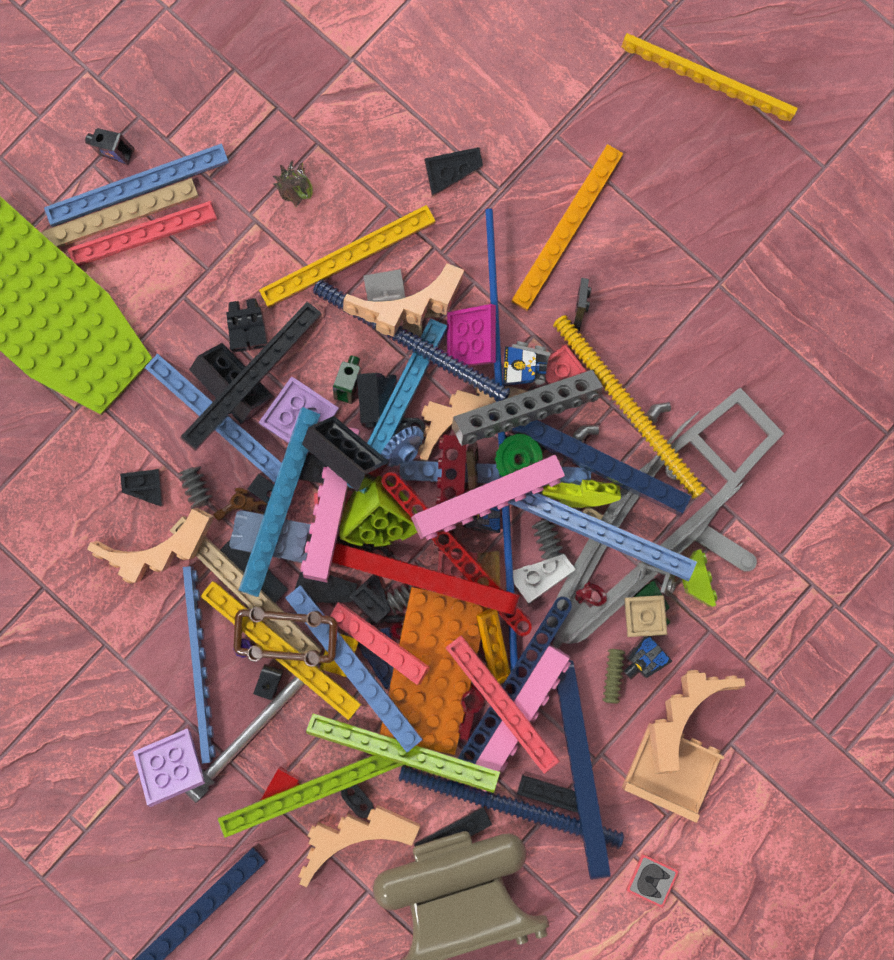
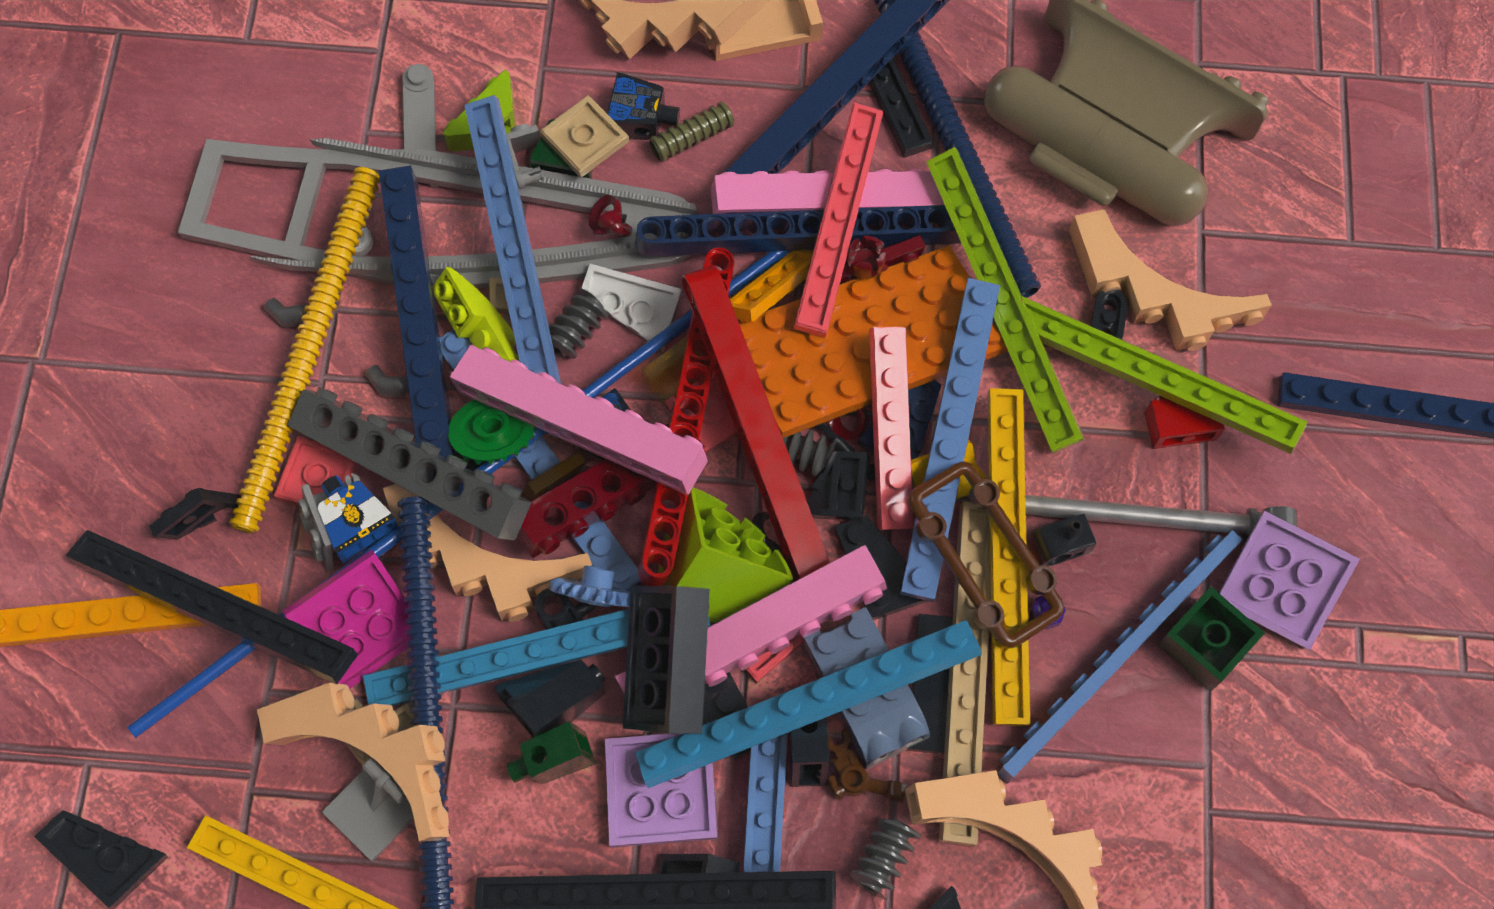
camera: 125 degrees left, 15 degrees down
black tile [414,807,492,847] -> none
none -> black plate [65,530,358,684]
none -> dark green brick [1158,586,1265,692]

